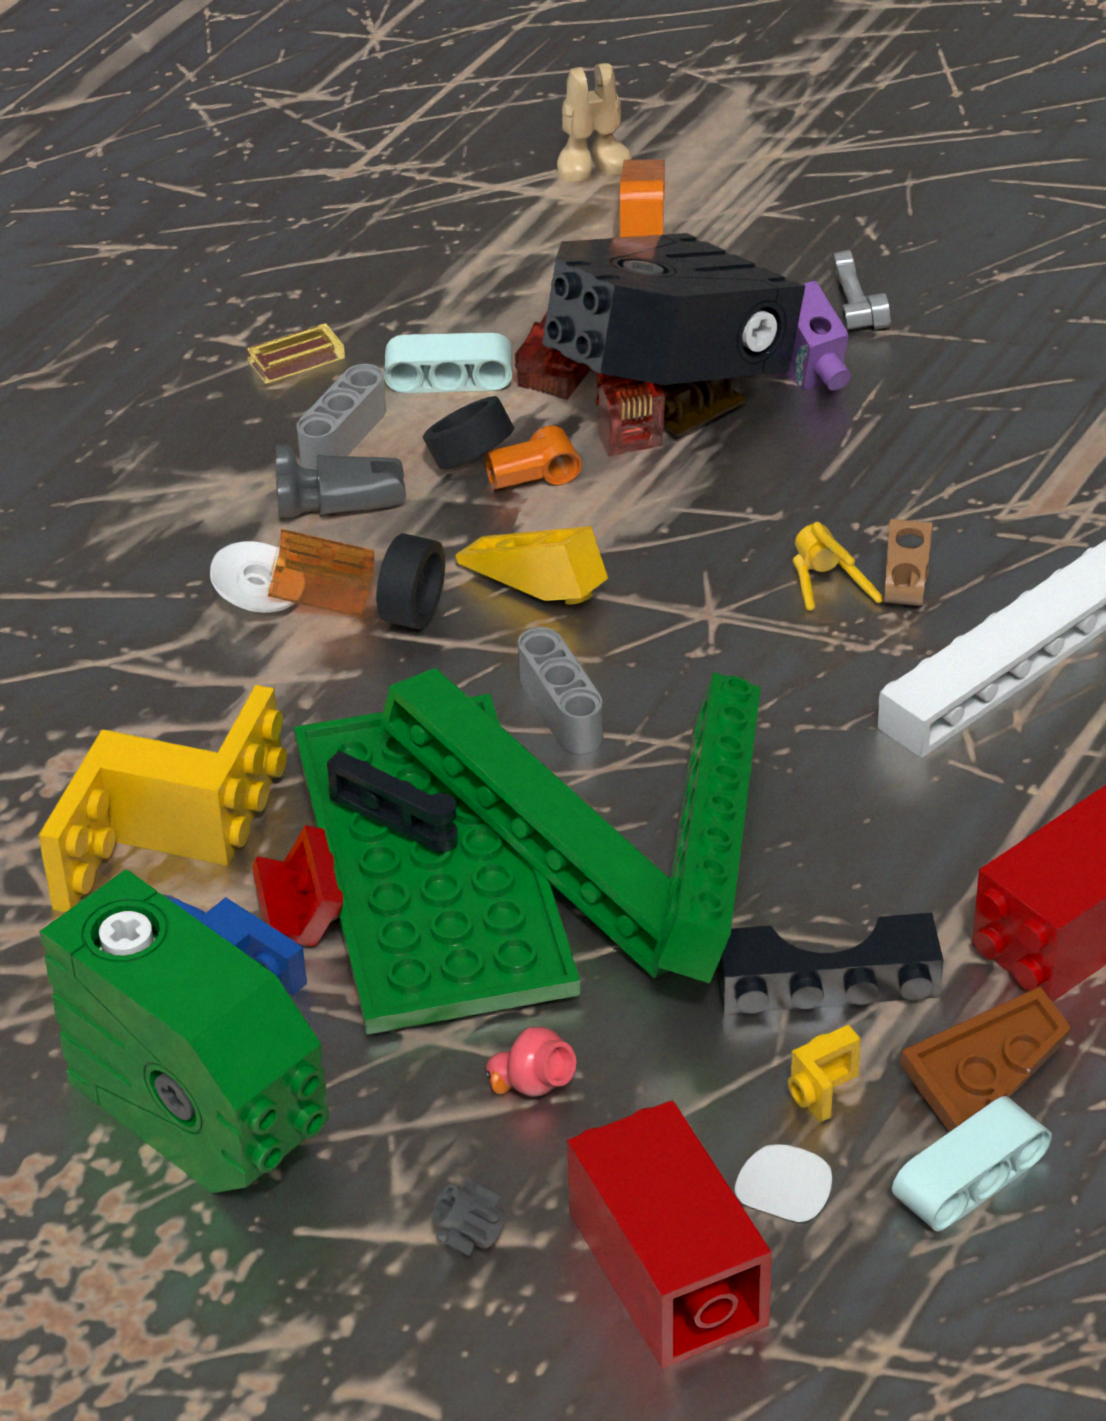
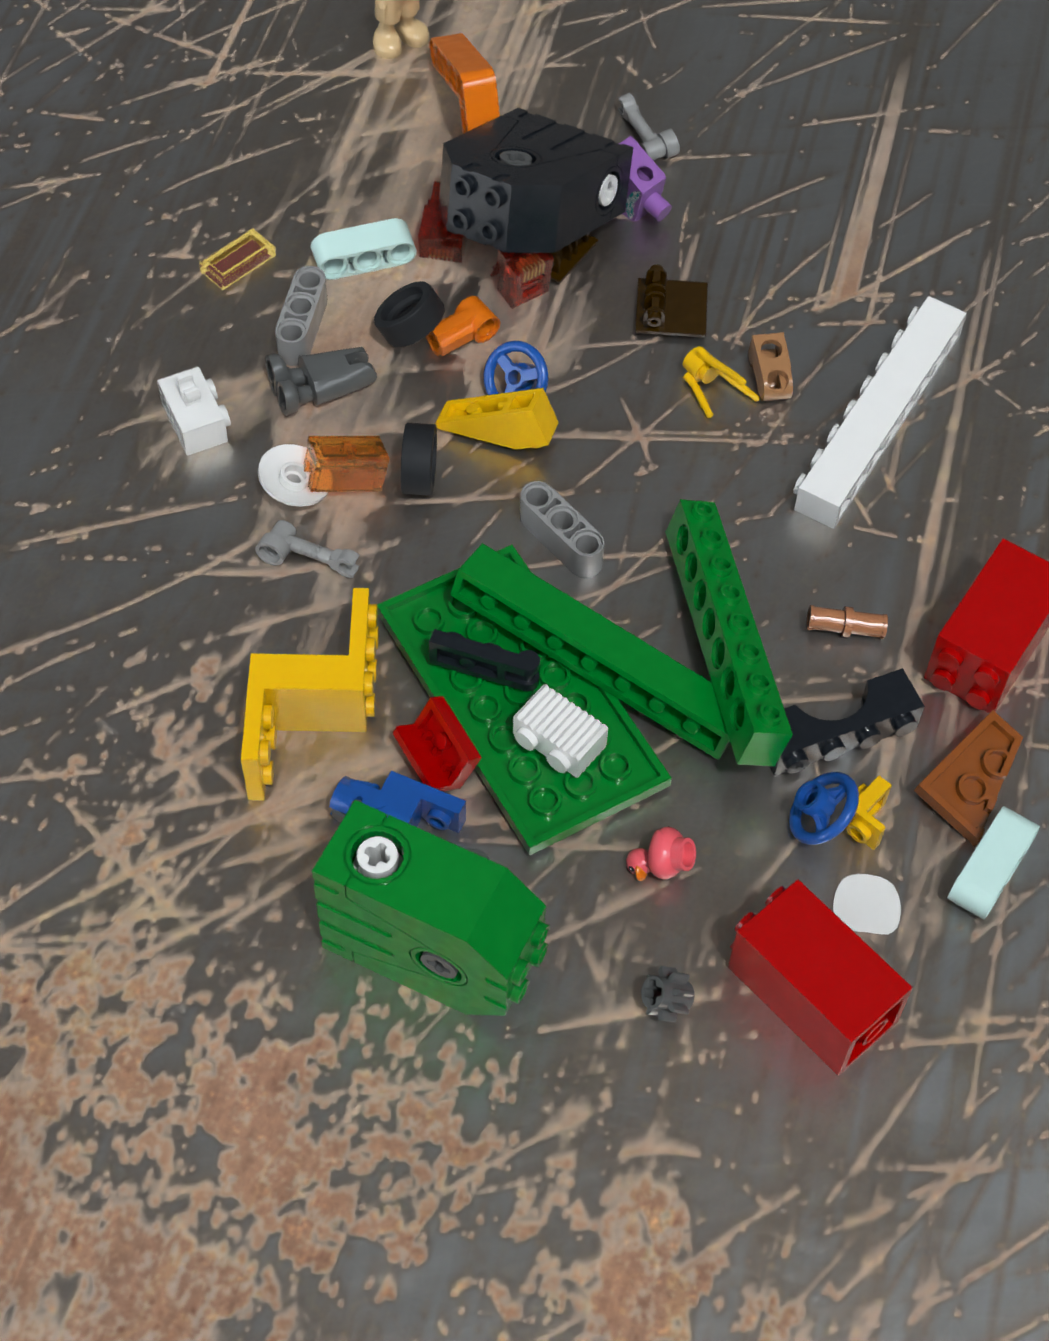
camera: 20 degrees left, 15 degrees up
none -> white brick [157,366,231,456]
none -> light grey brick [256,520,360,578]
none -> blue piece [483,341,548,395]
none -> white brick [513,684,608,778]
none -> dark brown hinge [635,264,708,338]
none -> blue piece [789,772,859,845]
none -> nougat pin [806,605,888,639]

